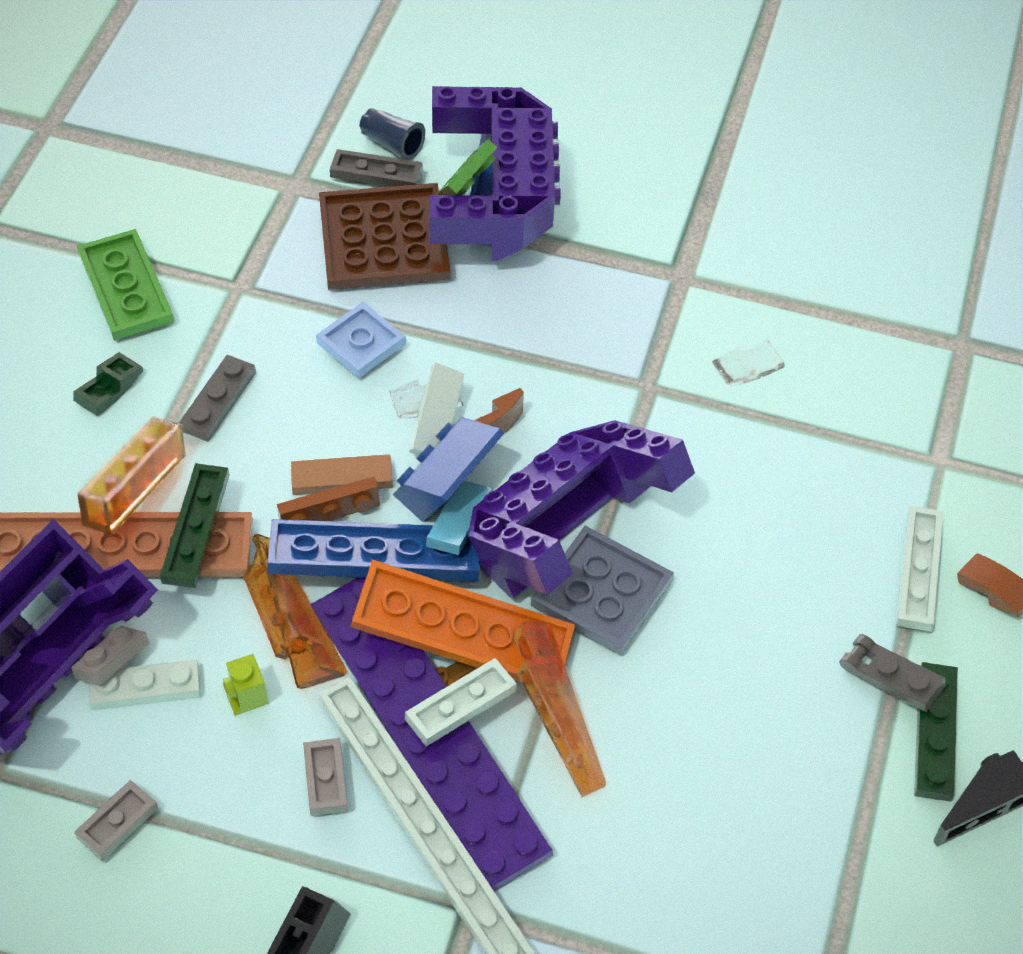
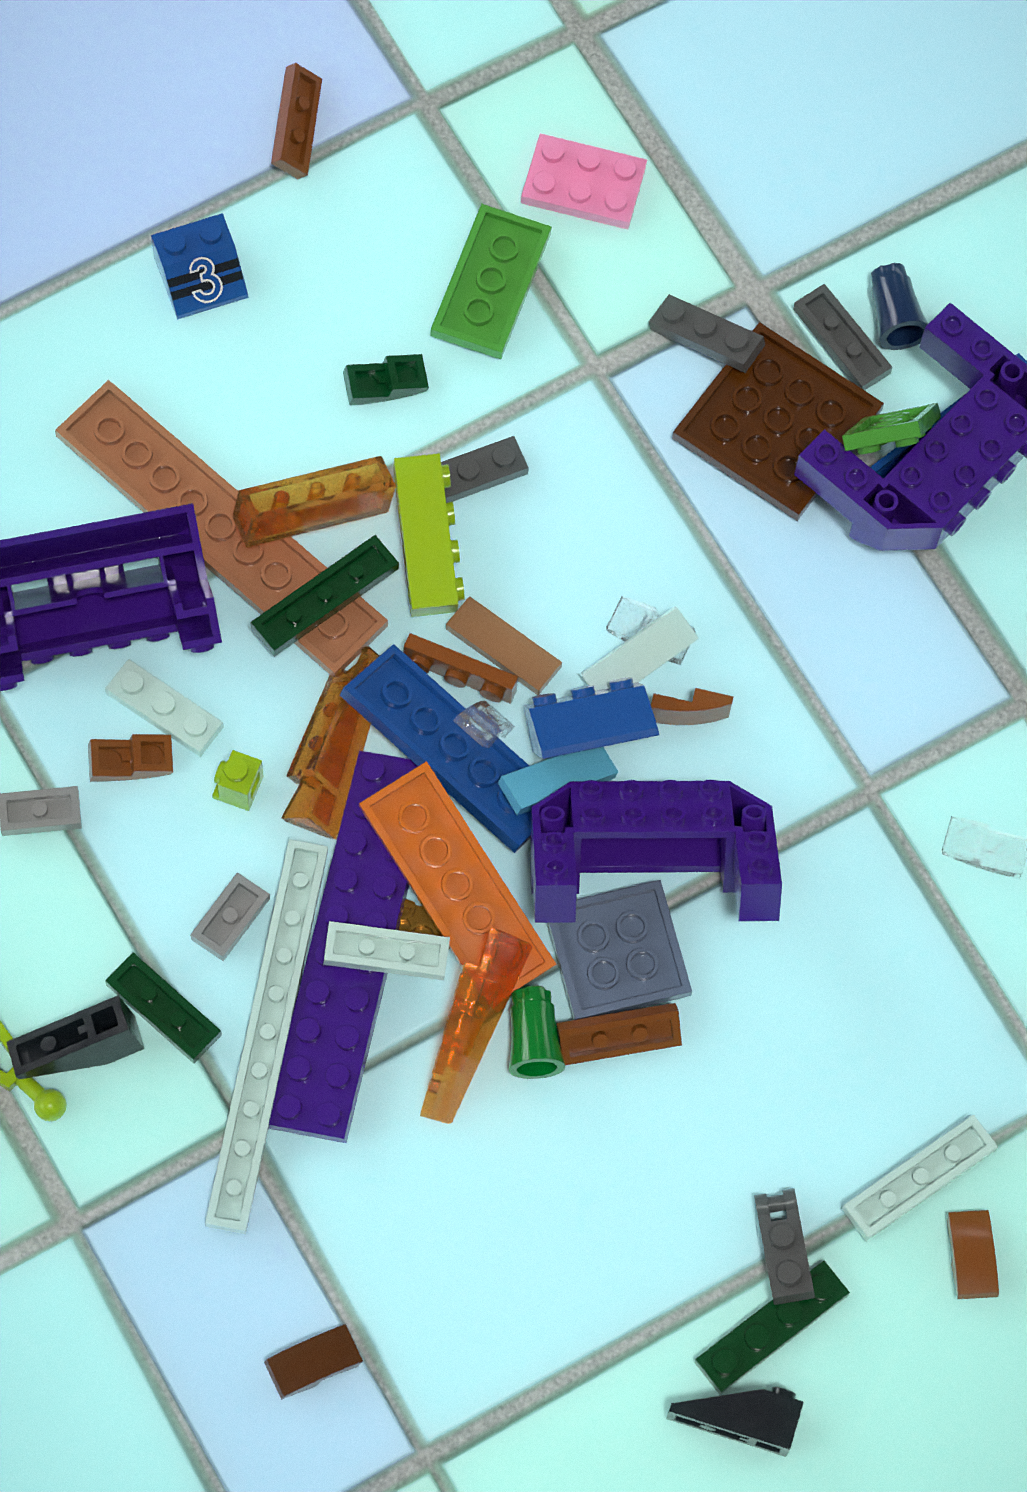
camera: 40 degrees right, 15 degrees up
light grey plate [71,626,150,686] -> none
light blue plate [316,302,406,378] -> none
none -> dark orange slope [88,734,173,782]
none -> dark green plate [105,952,222,1064]
none -> lime brick [393,453,465,617]
none -> clear slope [453,700,515,748]
none -> green plant [509,986,566,1079]
none -> bright pink plate [521,133,647,230]
none -> dark orange plate [556,1003,682,1065]
none -> dark grey plate [649,294,765,373]

